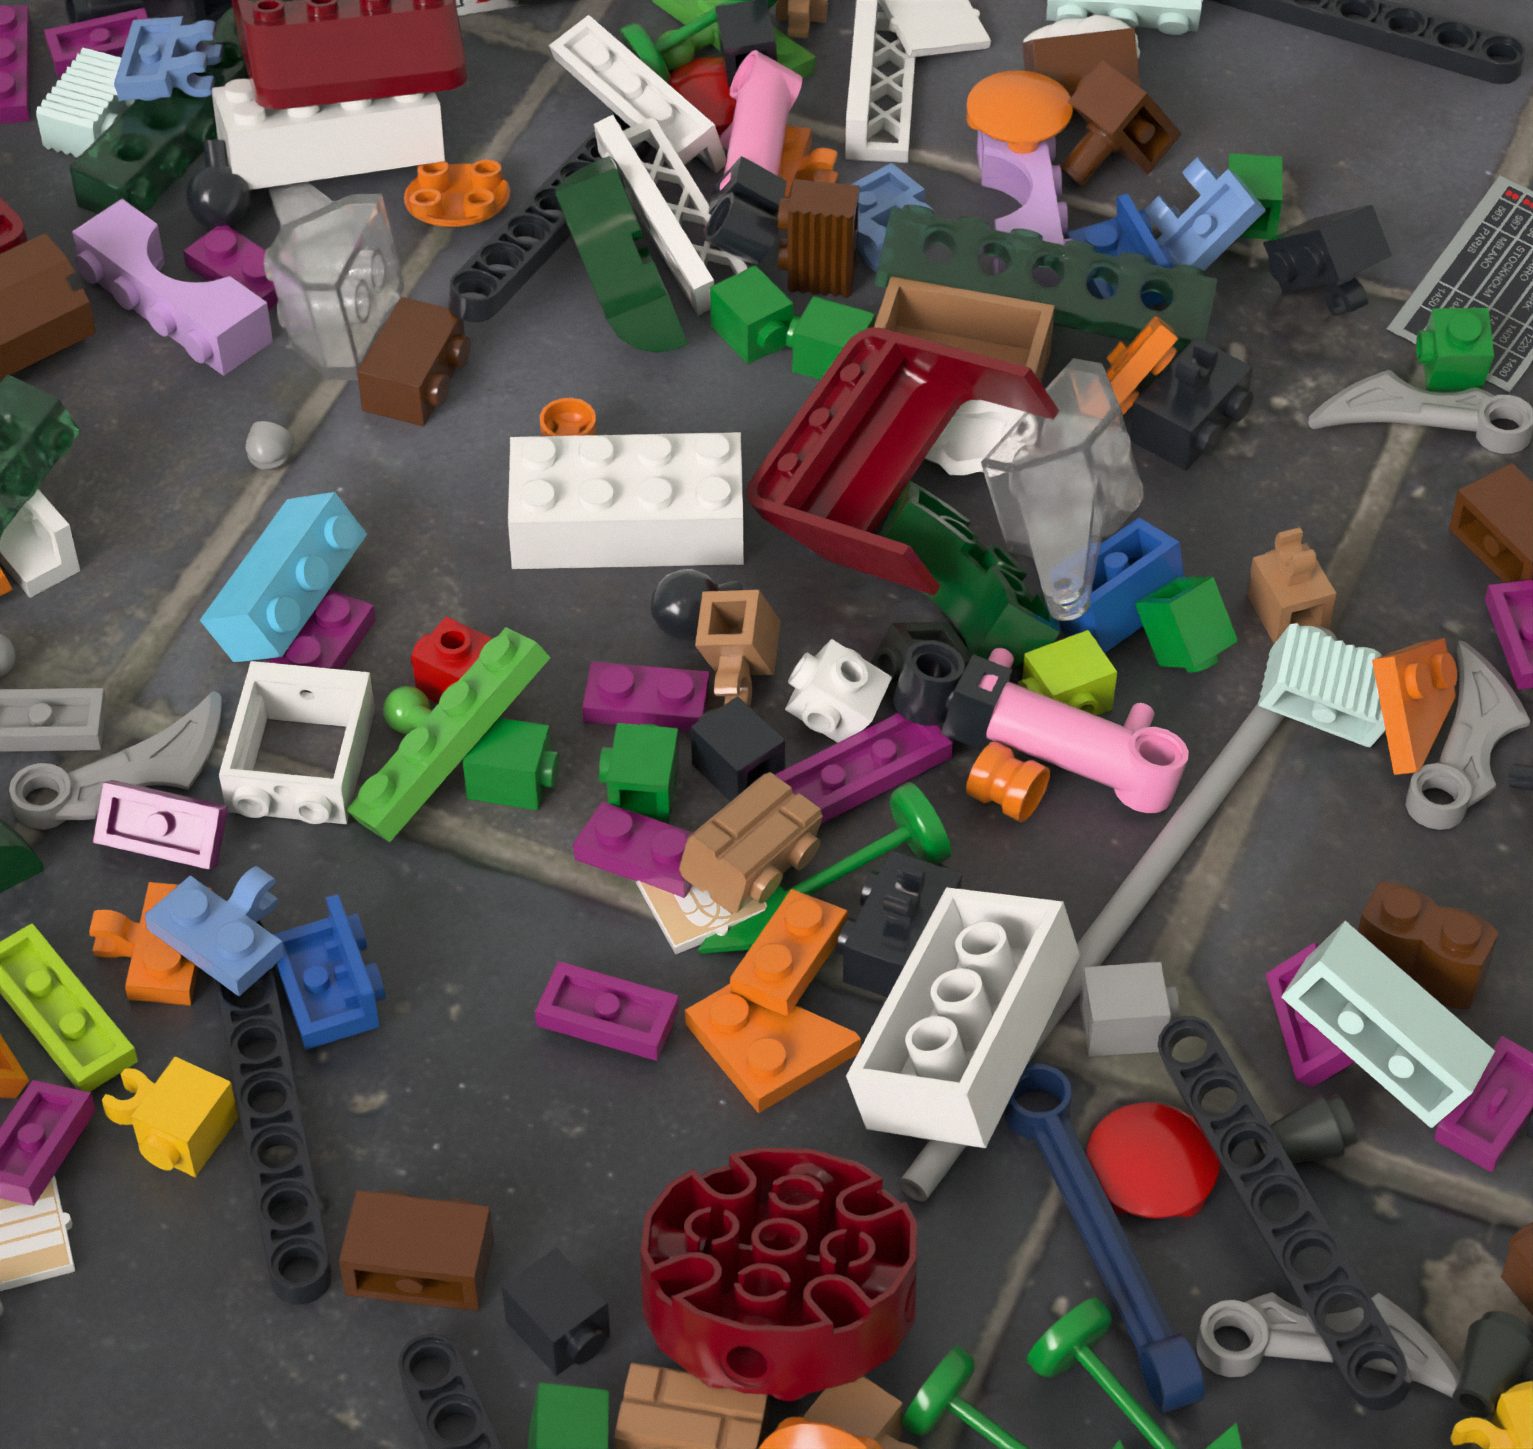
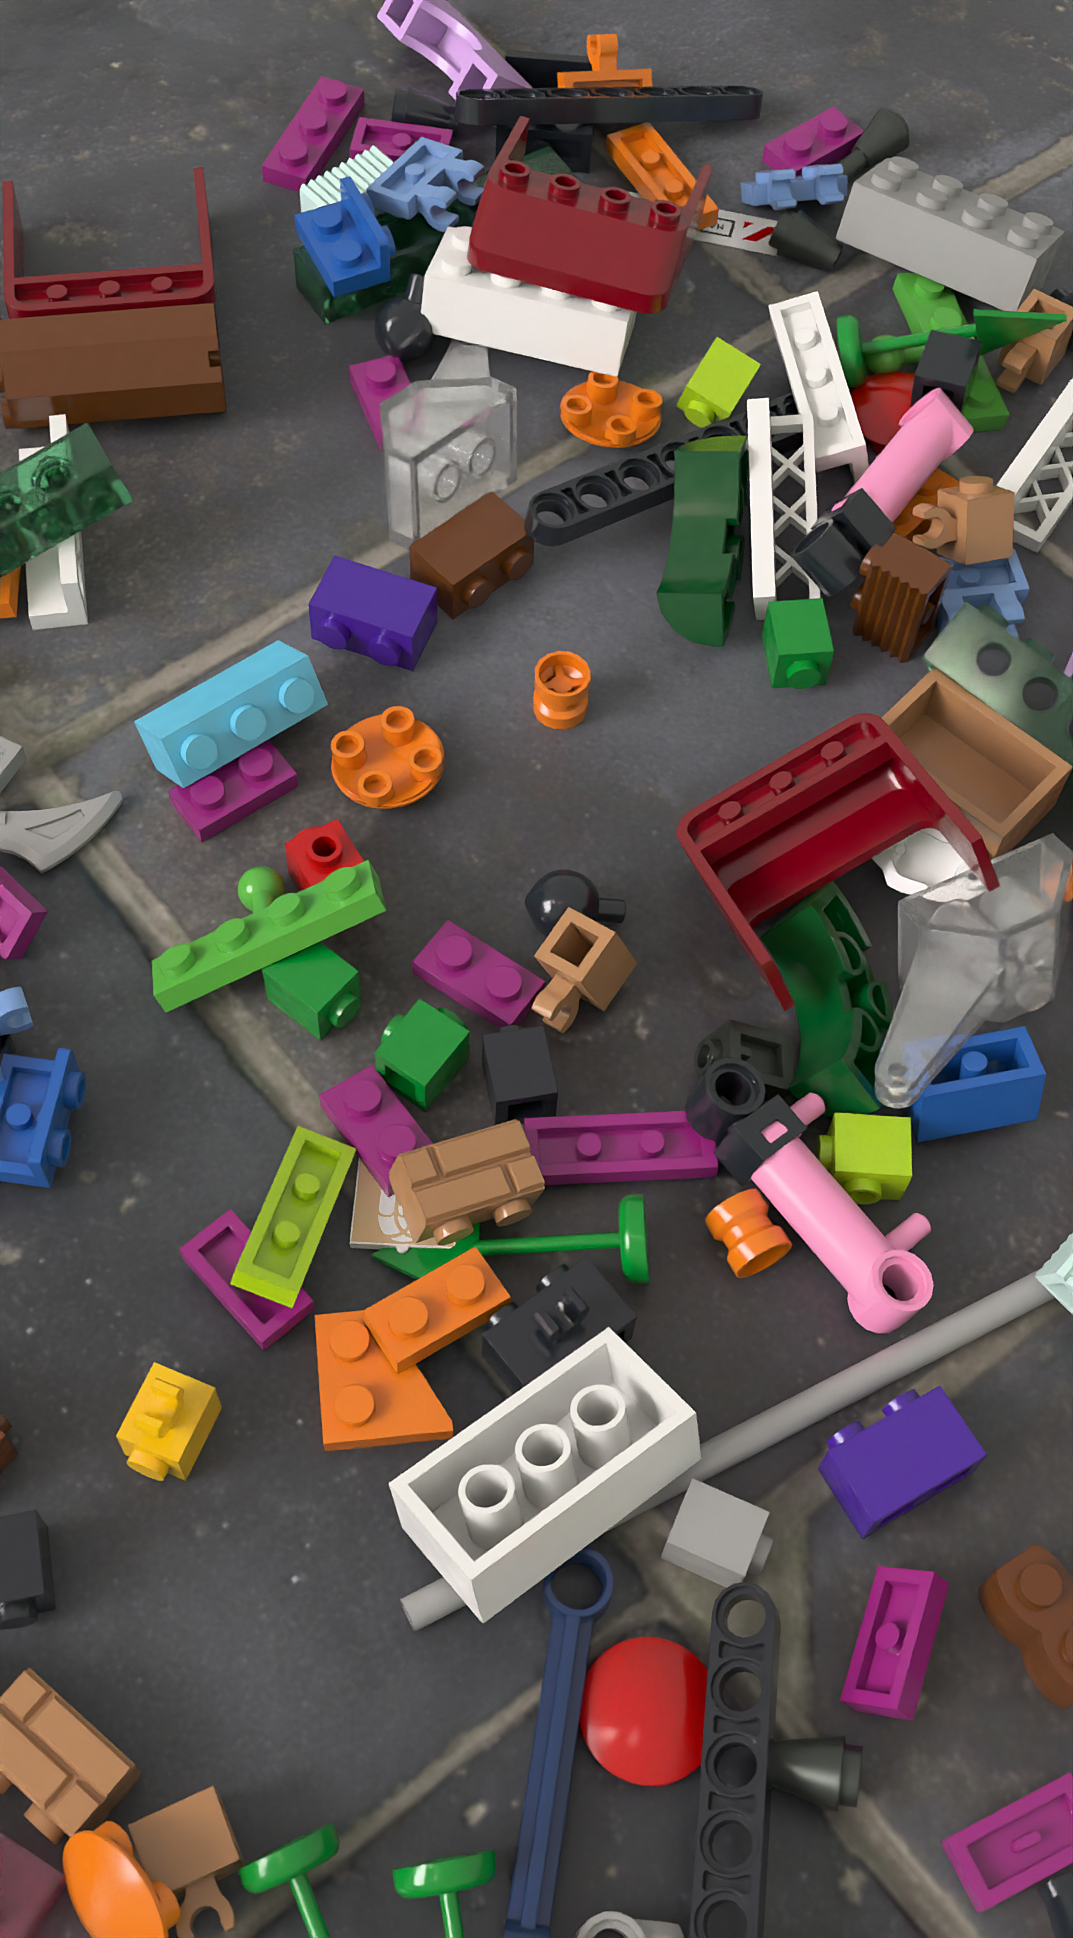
camera: 25 degrees right, 10 degrees up
lavender arch [72,199,273,376] -> none
white window [219,661,375,824] -> none
light grey hinge [245,421,295,470] -> none
white brick [508,432,744,569] -> none
dark red brick [640,1147,917,1401] -> none
white brick [785,639,892,743] -> none
green brick [786,296,875,380] -> none
green brick [1134,576,1238,673] -> none
light aqua brick [1281,921,1495,1128] -> none
none -> yellow brick [116,1362,222,1481]
none -> lime plate [230,1126,356,1308]
none -> blue bracket [294,176,395,298]
none -> dark purple brick [308,555,437,671]
none -> orange dish [331,706,445,809]
none -> lime brick [676,337,761,428]
none -> dark purple brick [818,1386,987,1539]
none -> medium nougat brick [912,476,1015,565]

